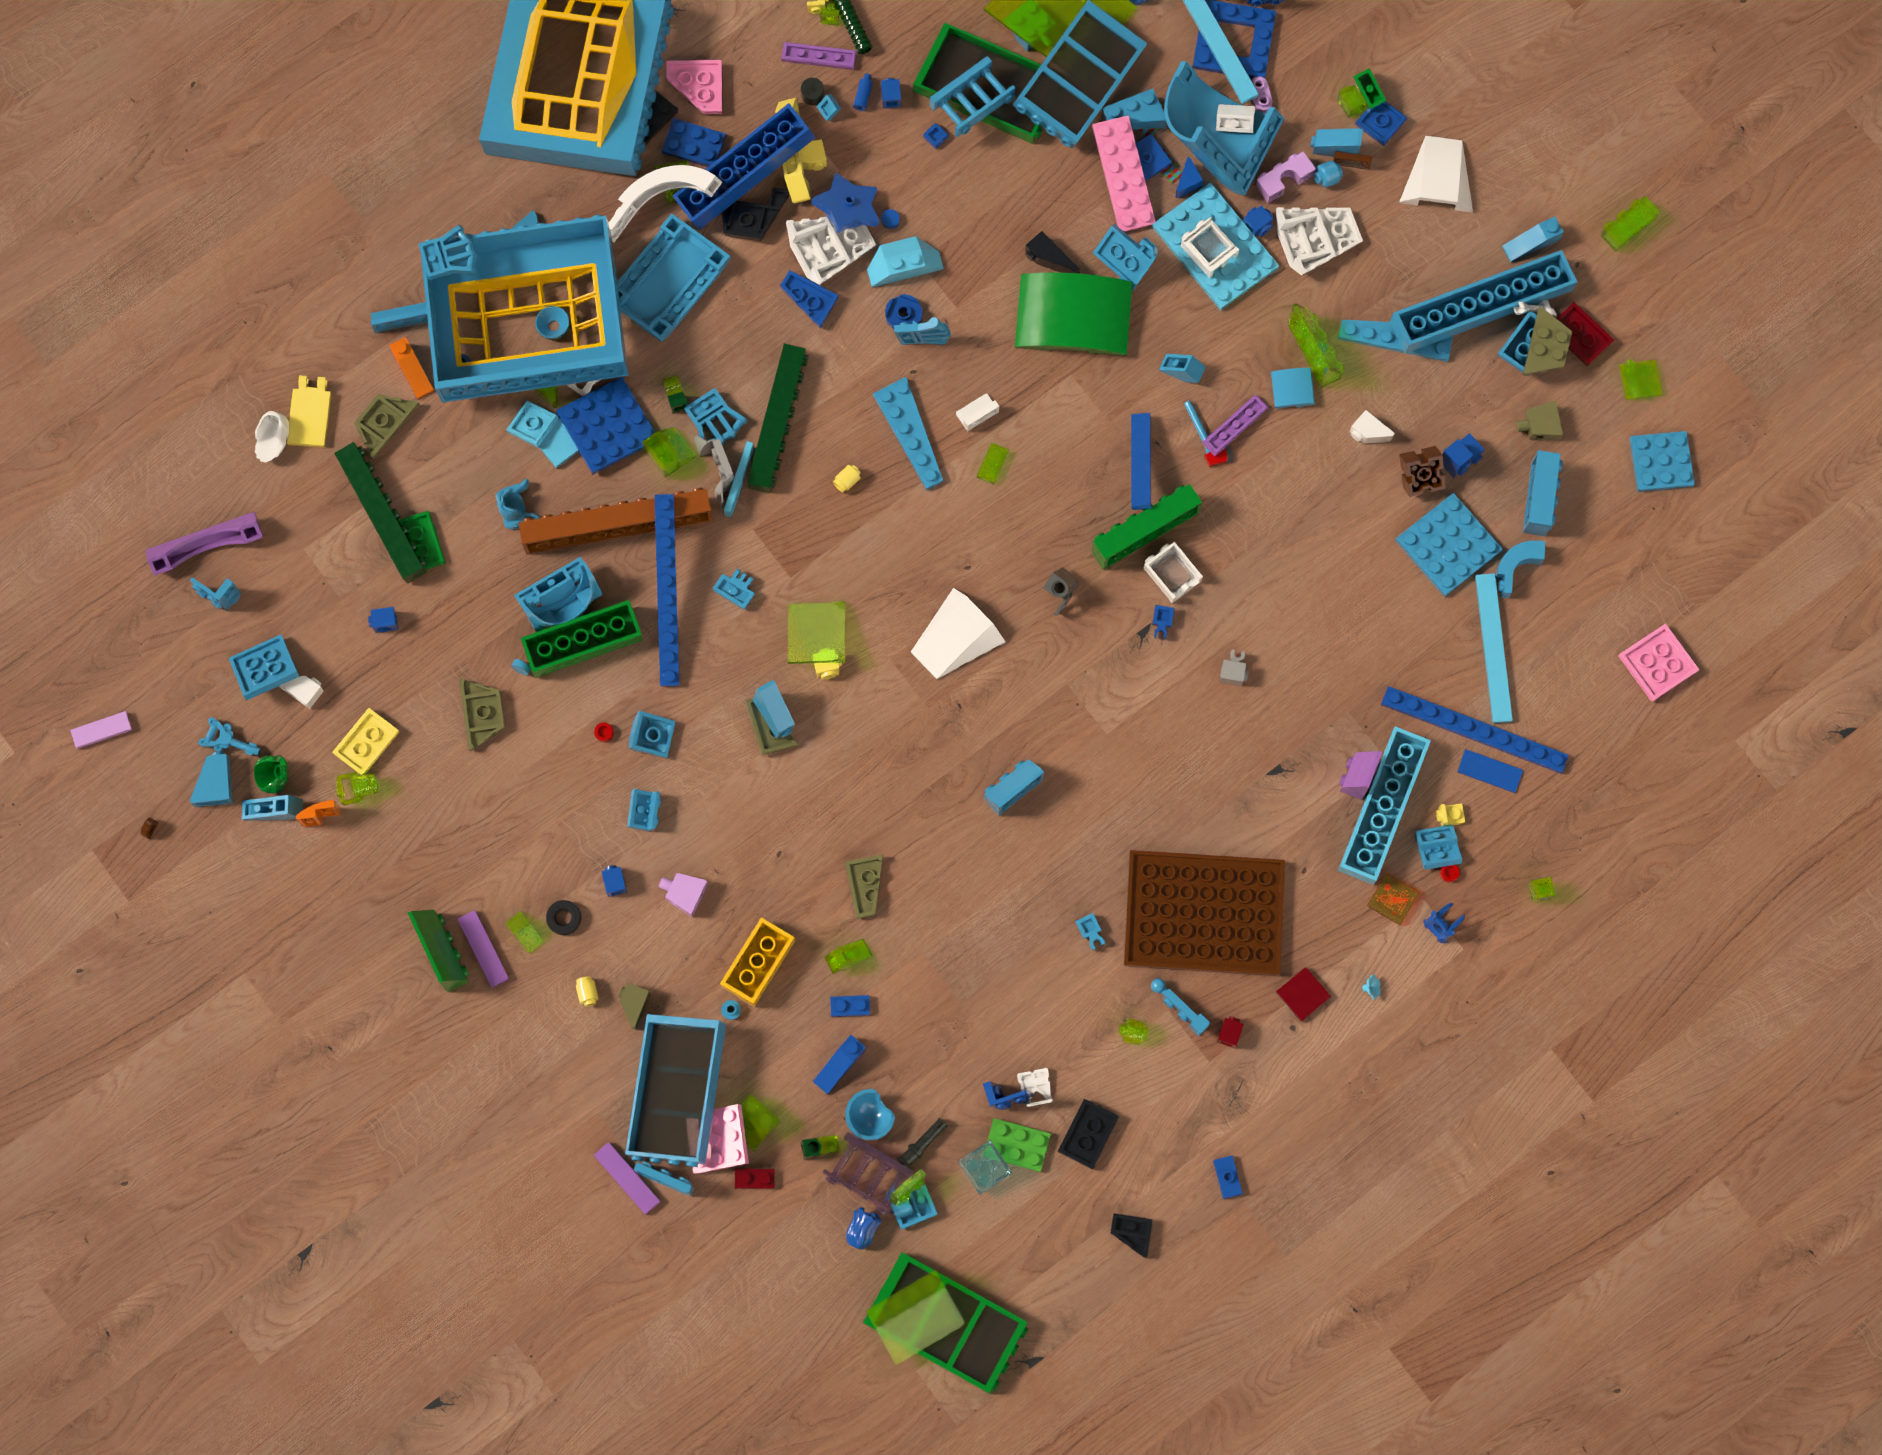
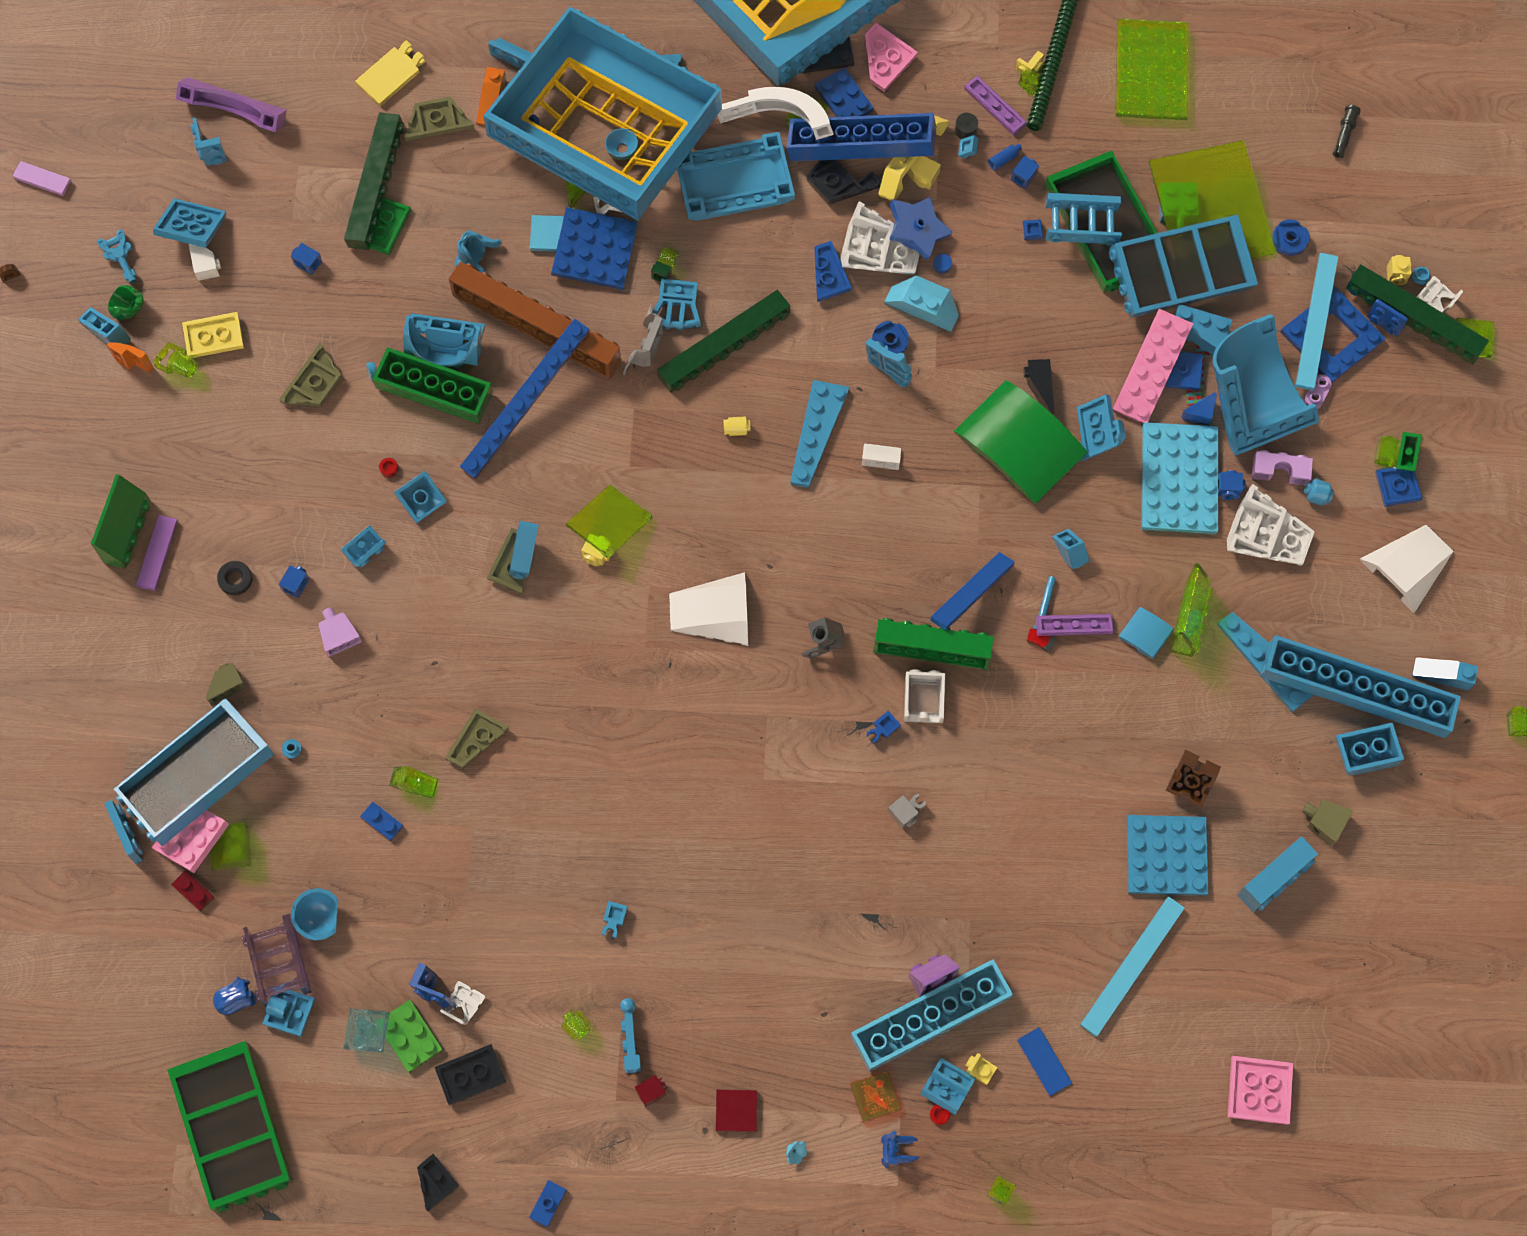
camera: 40 degrees right, 5 degrees down
dark azure slope [190,752,233,807] -> none
white hair [255,411,289,463] -> none
dark azure plate [418,225,477,280] -> none
clear neon green slope [505,912,544,953] -> none
medium azure tile [506,400,559,448] -> none
light yellow brick [576,976,599,1007] -> none
medium lavender tile [594,1142,660,1215] -> none
clear neon green slope [642,427,696,478] -> none
dark azure hinge [712,568,755,610] -> none
yellow brick [720,917,795,1007] -> none
medium azure tile [724,441,755,517] -> none
leg [800,1135,840,1160] -> none
blue slope [813,1035,866,1095] -> none
clear neon green slope [866,1270,965,1365] -> none
clear neon green plate [890,1169,926,1206] -> none
pearl dark grey pin [896,1118,948,1171] -> none
clear neon green plate [977,443,1009,485] -> none
dark azure slope [984,759,1044,816] -> none
reddish brown plate [1124,850,1285,976] -> none
white window [1181,217,1239,278] -> none
white panel [1216,104,1255,133] -> none
dark azure slope [1310,128,1363,157] -> none
reddish brown tile [1333,151,1372,170] -> none
white slope [1349,410,1395,444] -> none
blue plate [1381,686,1569,774] -> none
blue brick [1442,433,1485,478] -> none
dark azure arch [1495,540,1545,598] -> none
white brick [1513,300,1557,318] -> none
olive wing [1523,307,1572,376] -> none
dark red plate [1556,302,1614,367] -> none
clear neon green hinge [1619,359,1663,400] -> none
dark azure plate [1629,431,1695,492] -> none

